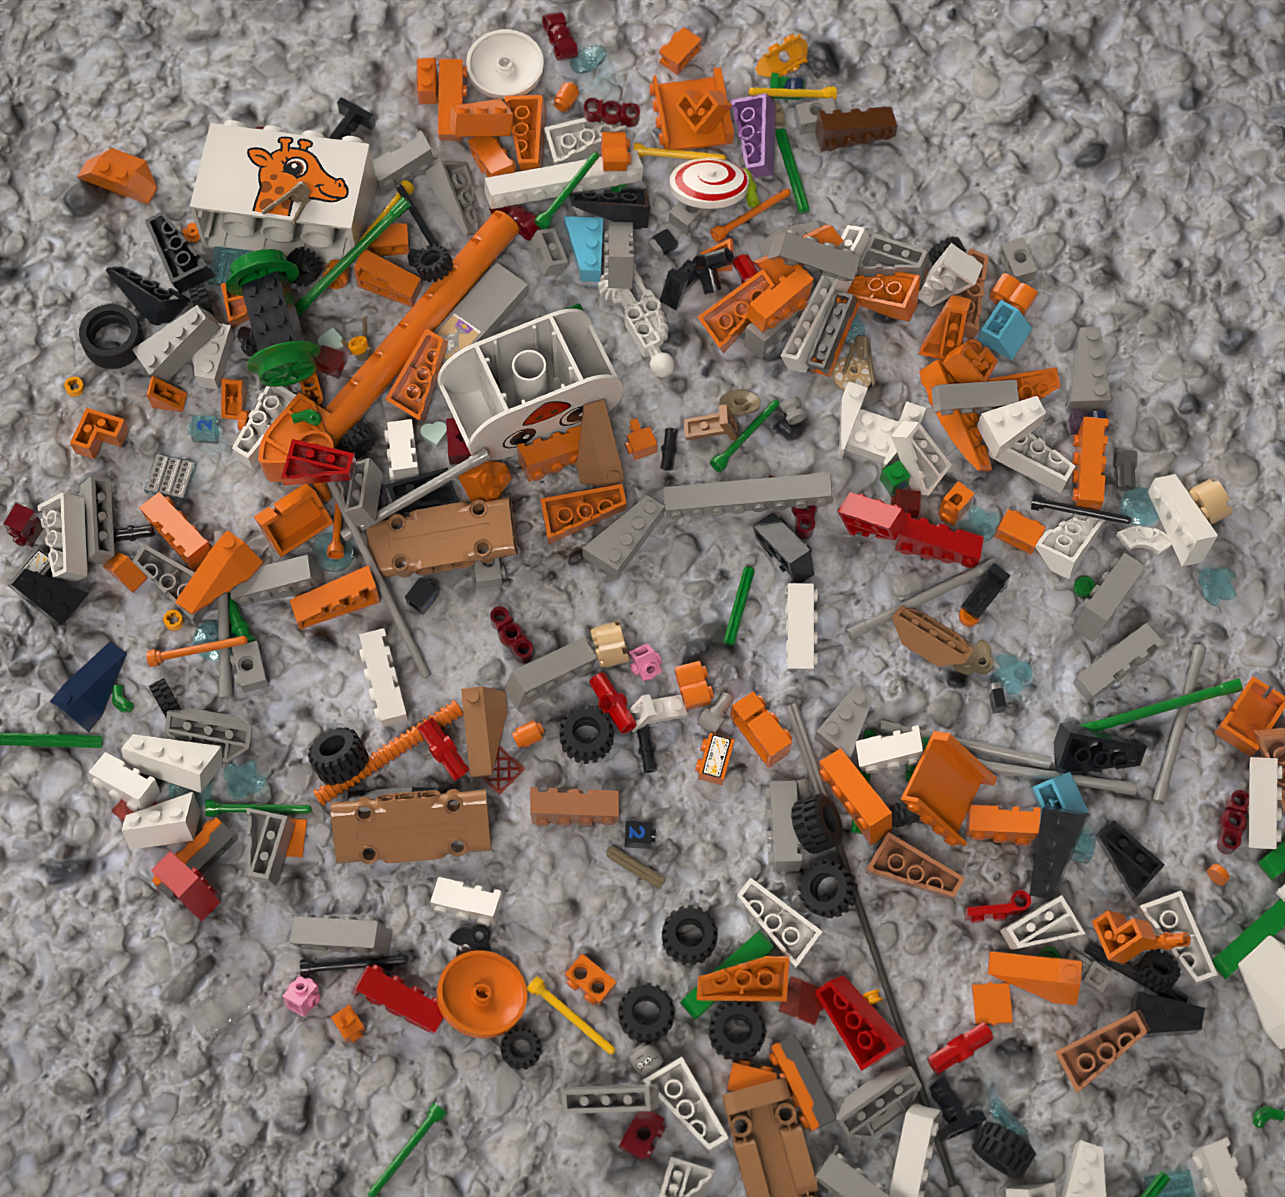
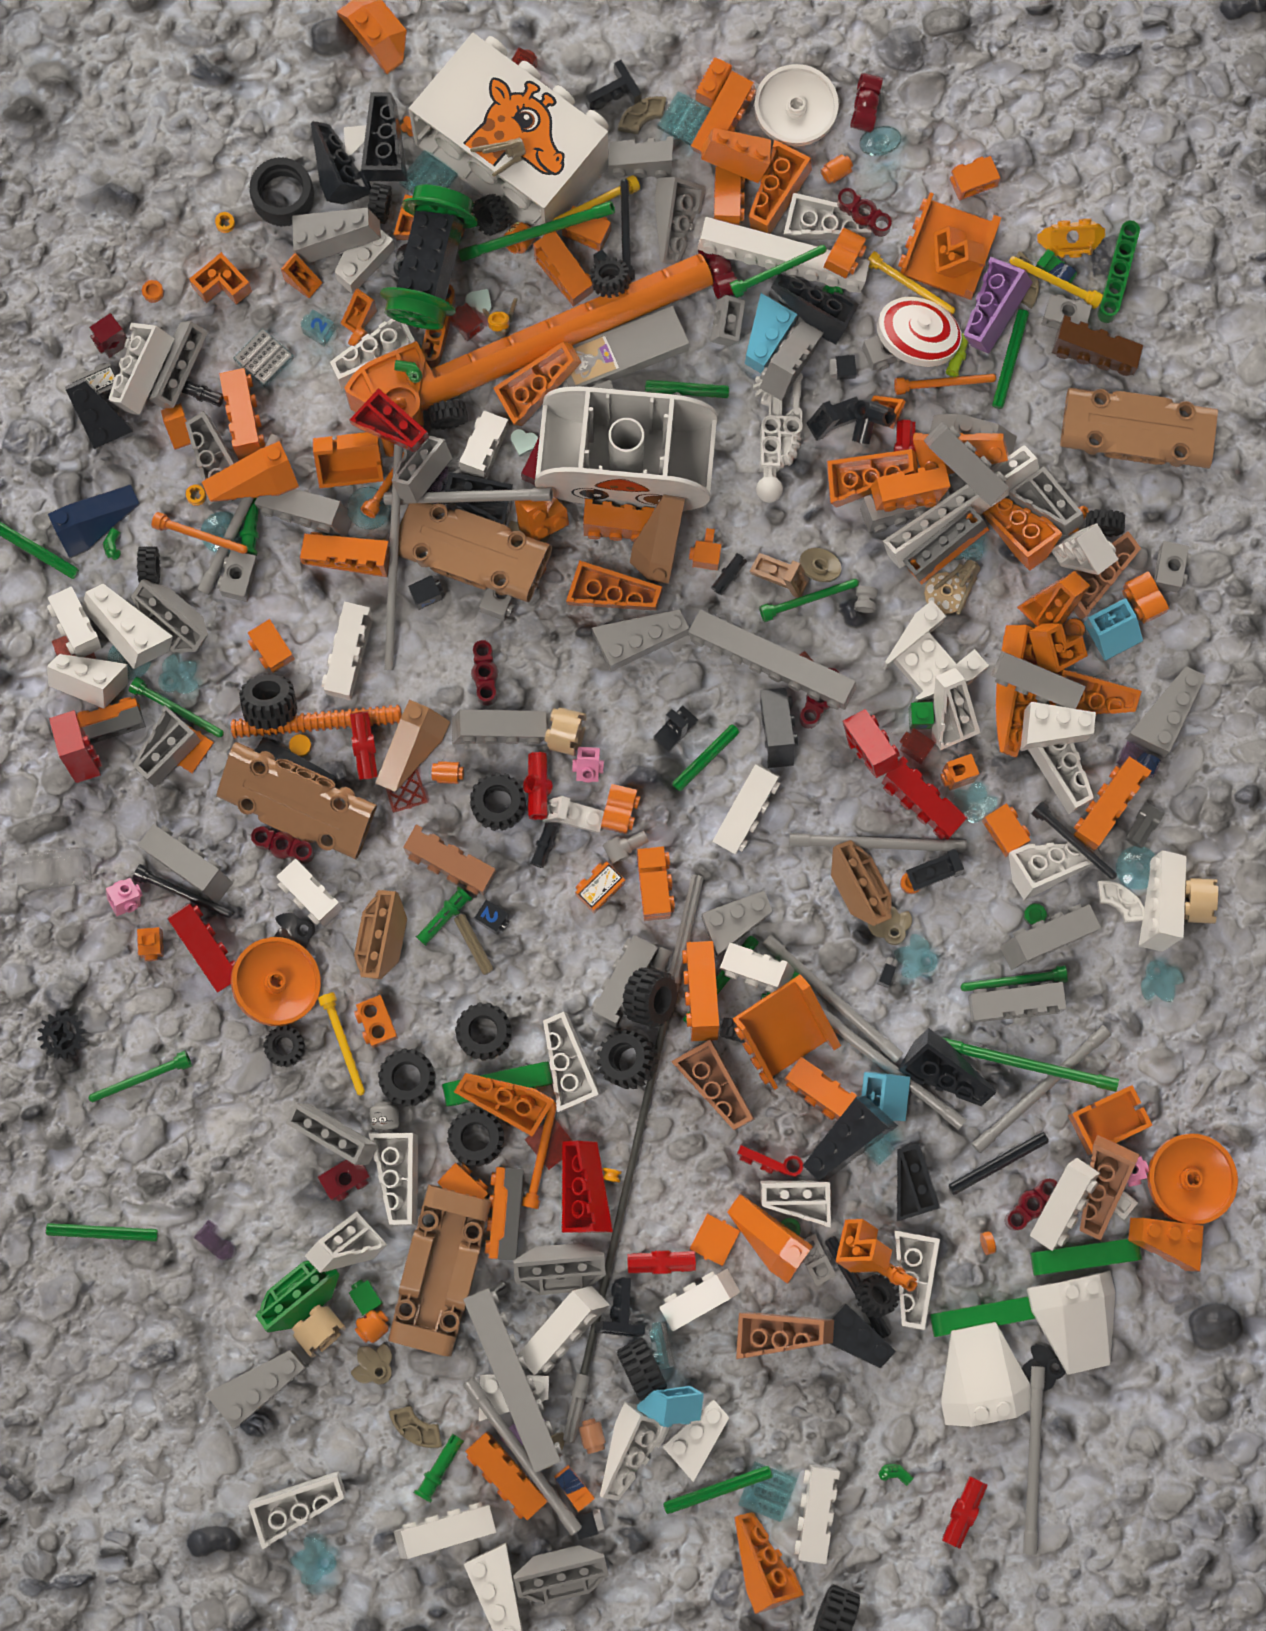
camera: 30 degrees right, 10 degrees up
none -> black gear [37,1011,87,1060]
none -> orange tile [142,280,164,303]
none -> orange brick [247,619,295,673]
none -> dark red piece [251,826,315,864]
none -> light orange tile [289,734,311,757]
none -> white sticker [344,125,366,155]
none -> medium nougat wedge [354,890,407,979]
none -> green pin [416,886,473,946]
none -> orange piece [521,1102,557,1210]
none -> dark tan tile [618,96,667,135]
none -> medium azure slope [637,1386,704,1427]
none -> black bracket [653,705,699,752]
none -> clear light blue tile [657,91,711,146]
none -> white wedge [659,1269,740,1331]
none -> black axle [948,1132,1049,1195]
none -> green piece [960,965,1068,992]
none -> medium nougat panel [1060,387,1218,469]
none -> green beam [1097,220,1140,323]

